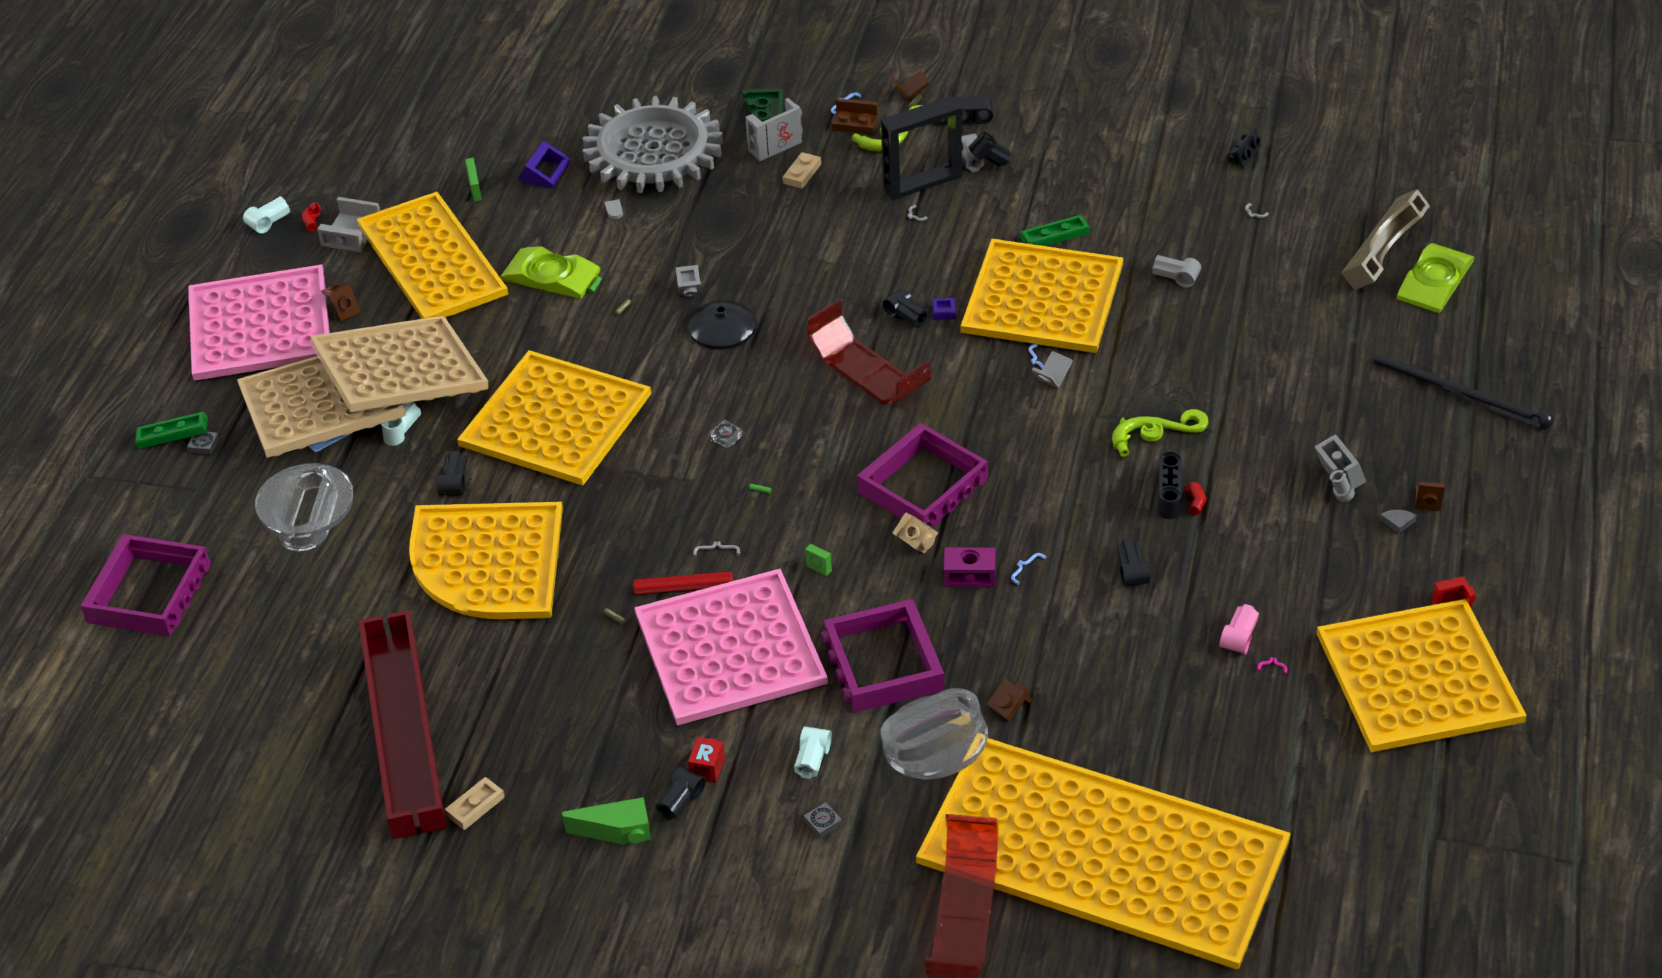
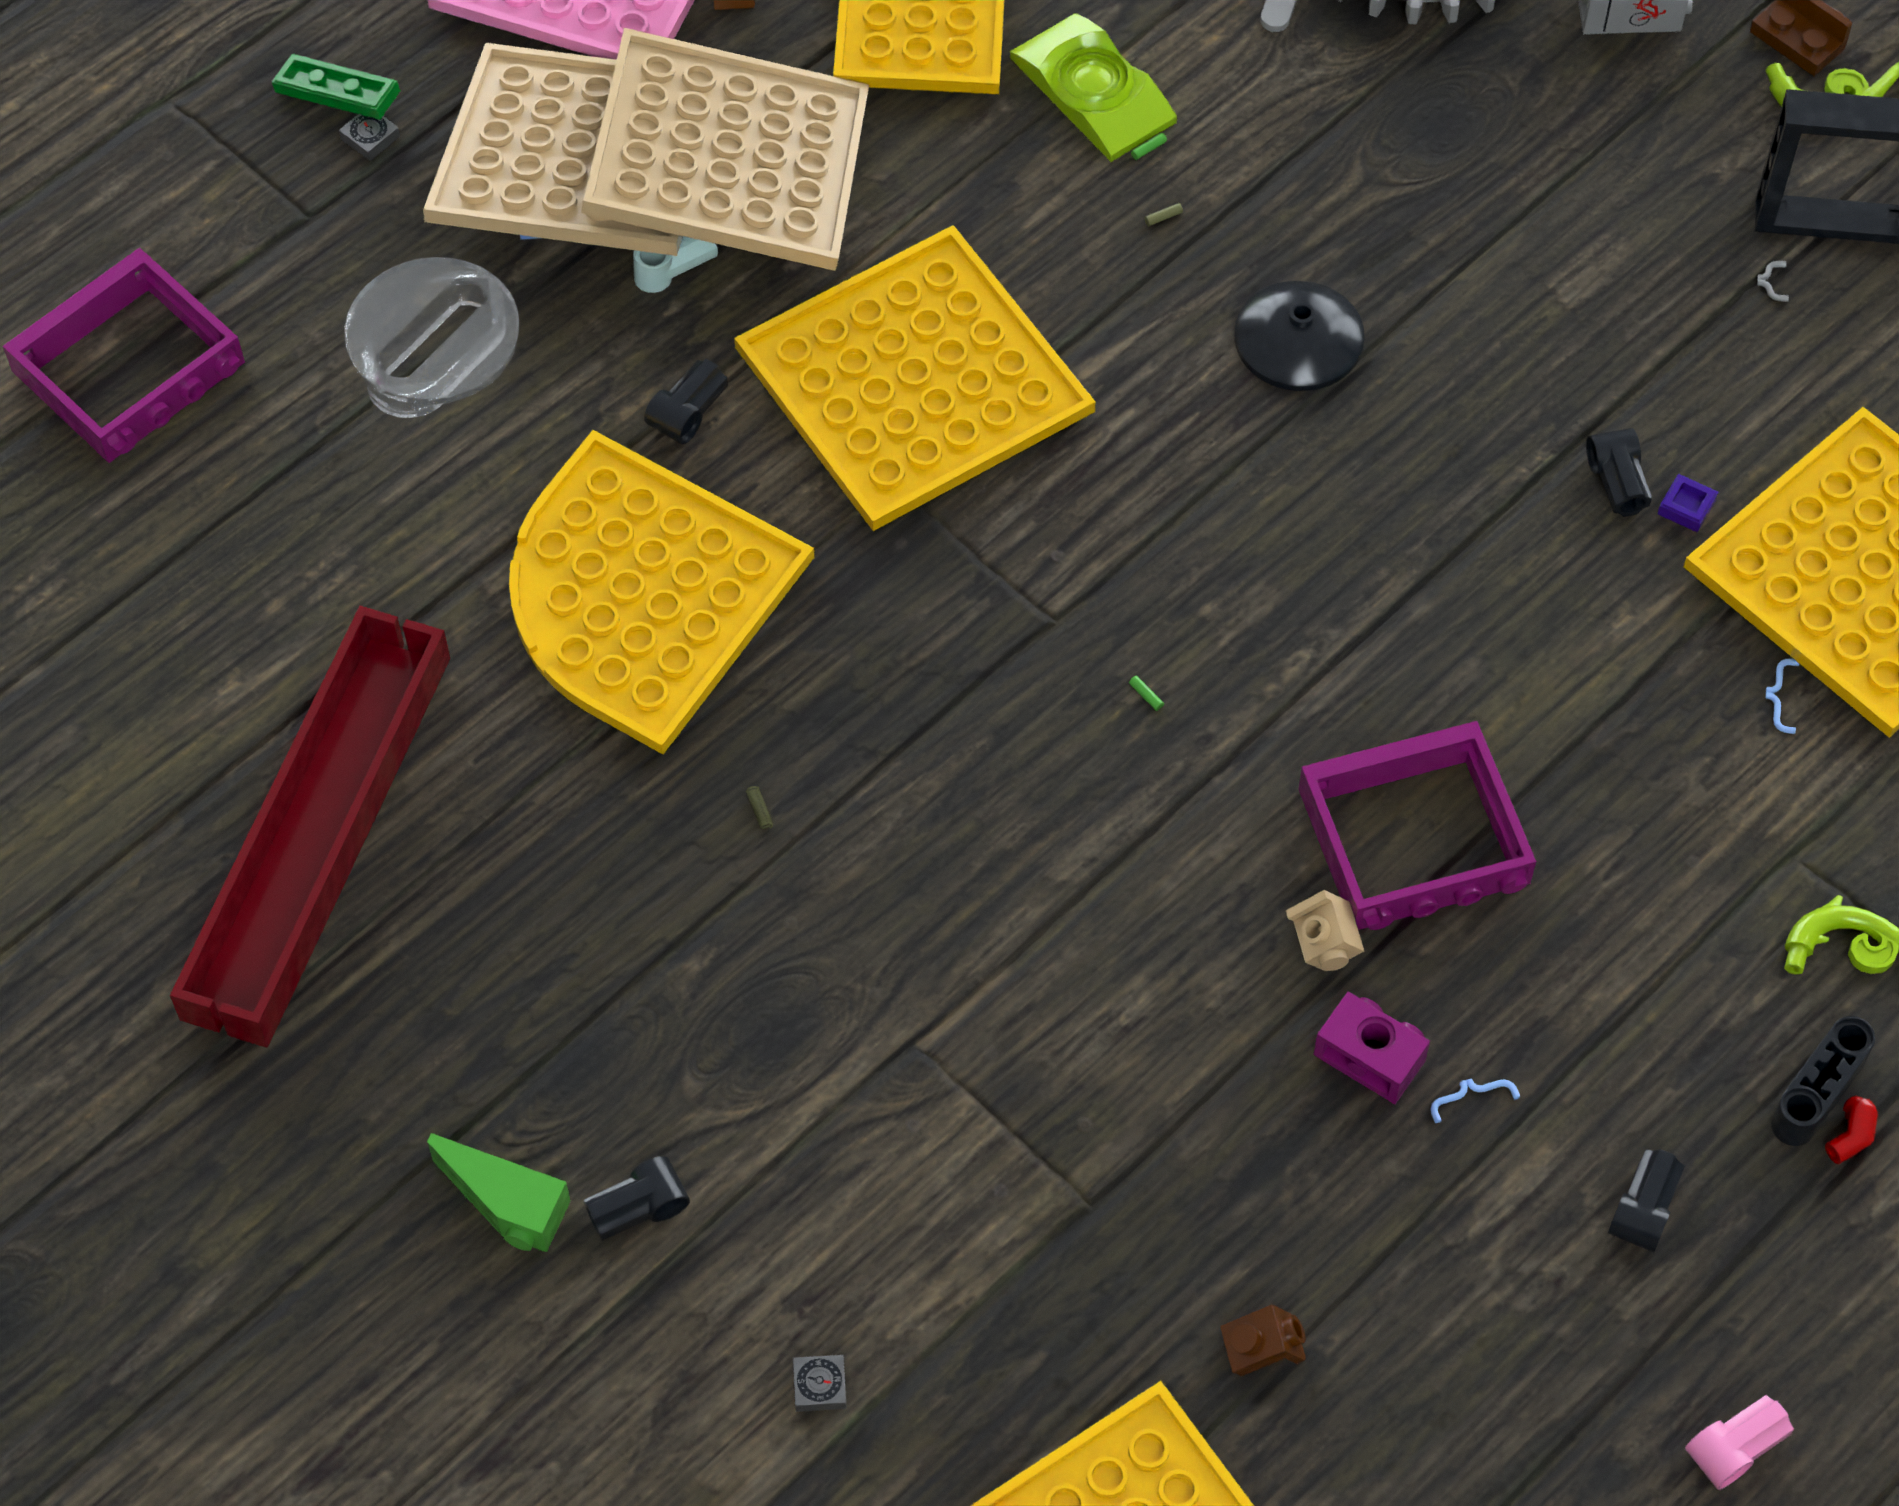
camera: 30 degrees right, 15 degrees up
tan plate [445,777,505,830] -> none
red axle [633,572,733,594] -> none
bright pink plate [634,569,828,725] -> none
light grey bracket [676,265,701,297] -> none
red brick [688,737,725,783] -> none
light grey piece [693,541,740,557] -> none
clear tile [709,419,743,449] -> none
tan plate [783,152,821,189] -> none
light aqua piece [794,726,832,779] -> none
bright green tile [805,544,832,576] -> none
clear red windscreen [807,299,931,405] -> none
magenta window [821,599,944,713] -> none
clear piece [881,688,988,779] -> none
light grey bracket [1032,351,1073,388] -> none

